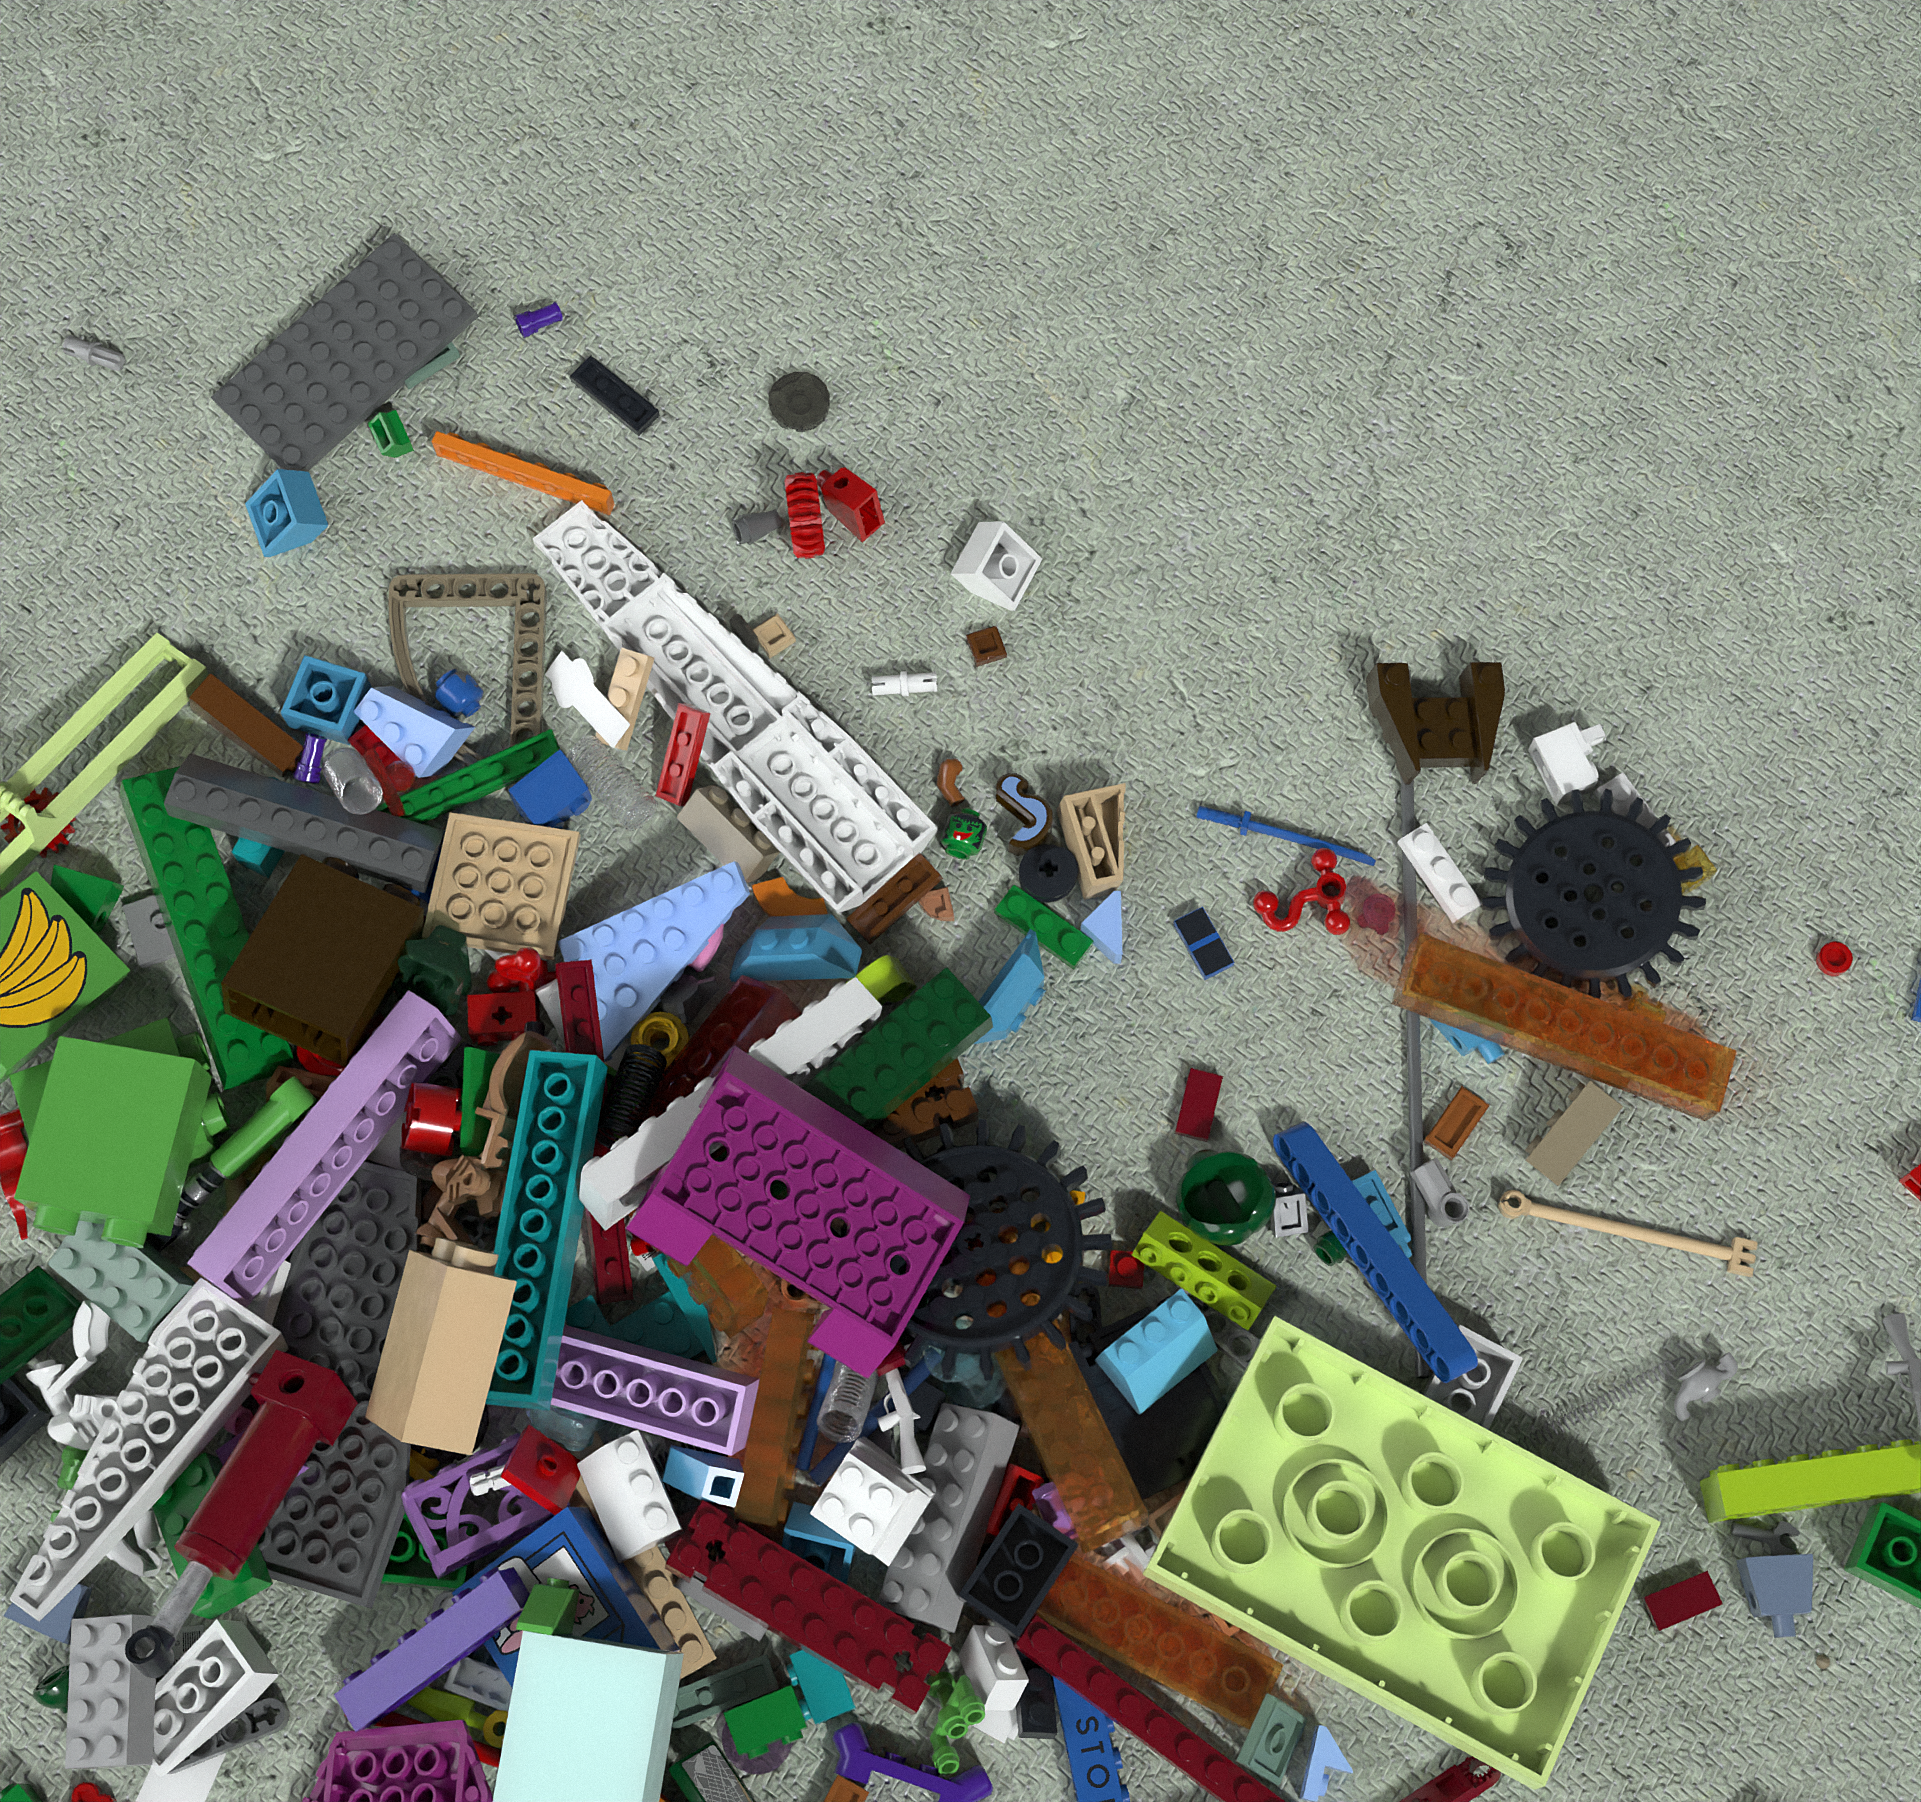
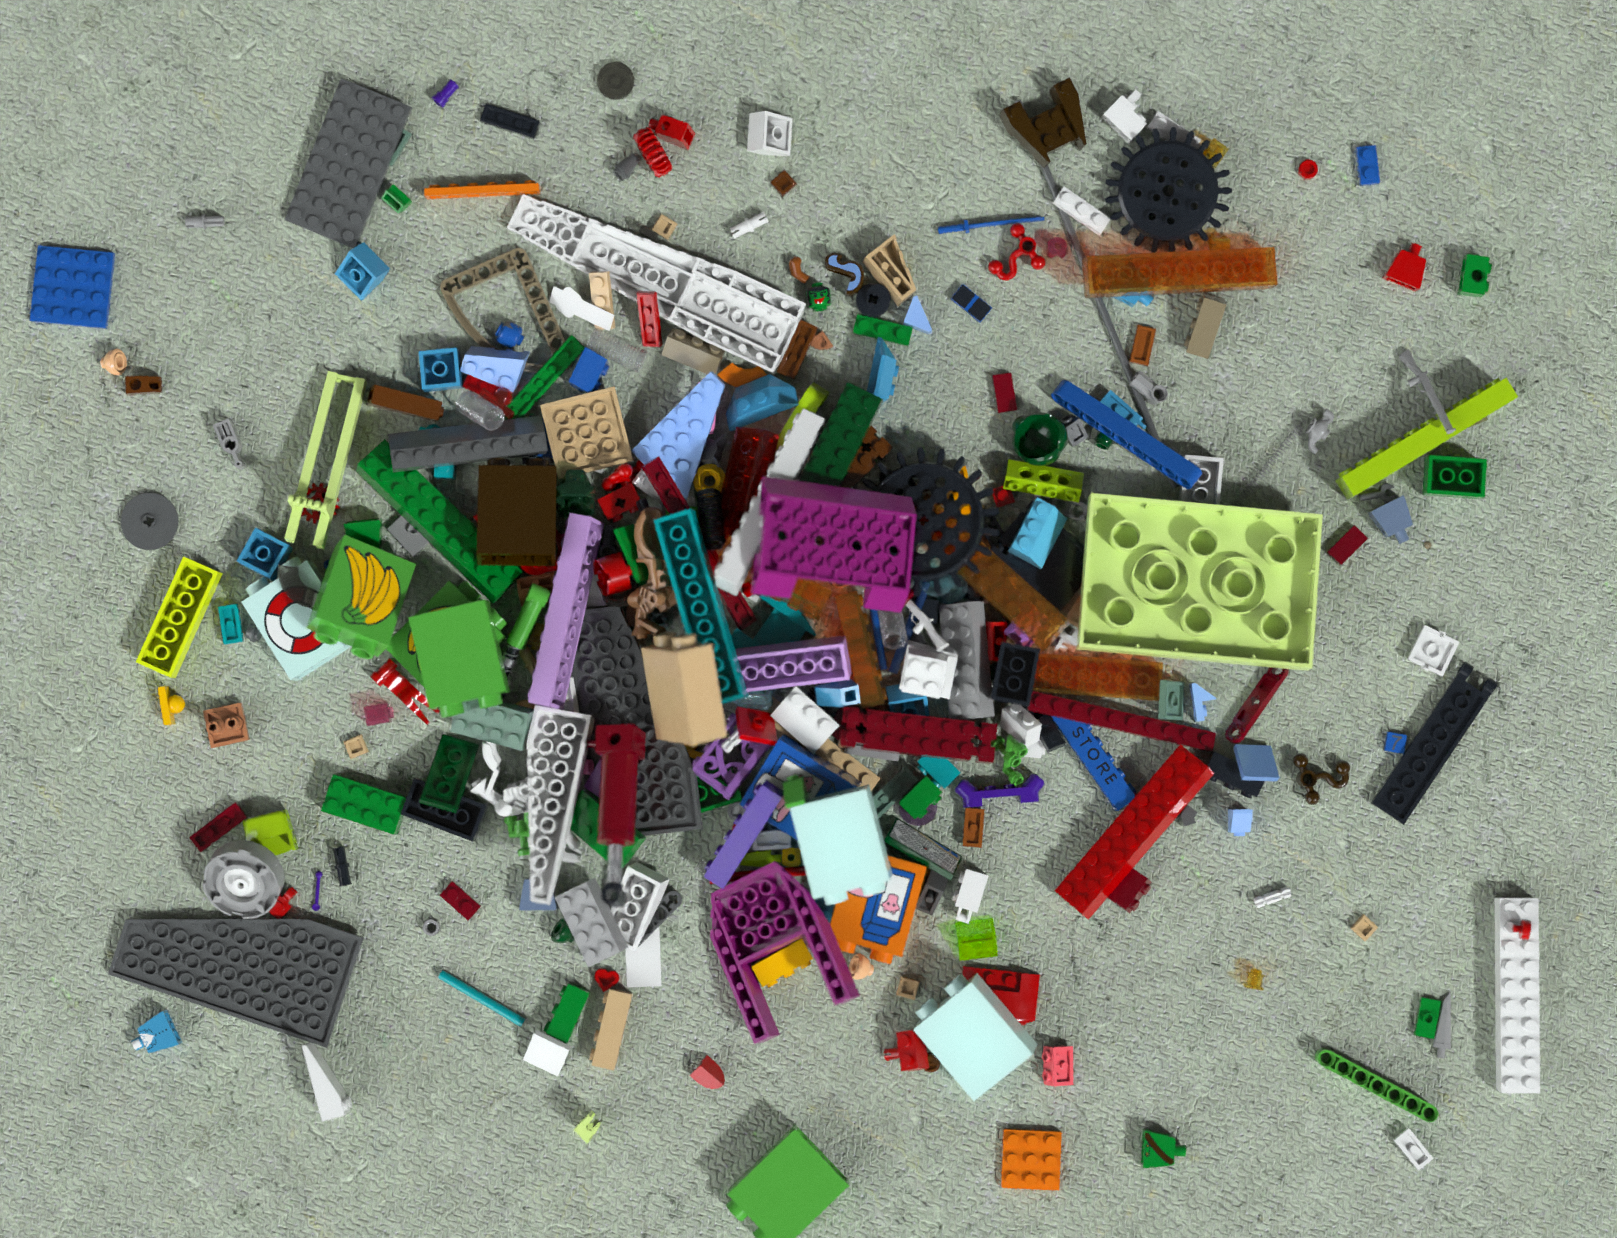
camera: 20 degrees left, 15 degrees up
dark purple pin [293,733,327,784] -> none
tan hinge [1498,1190,1758,1277] -> none

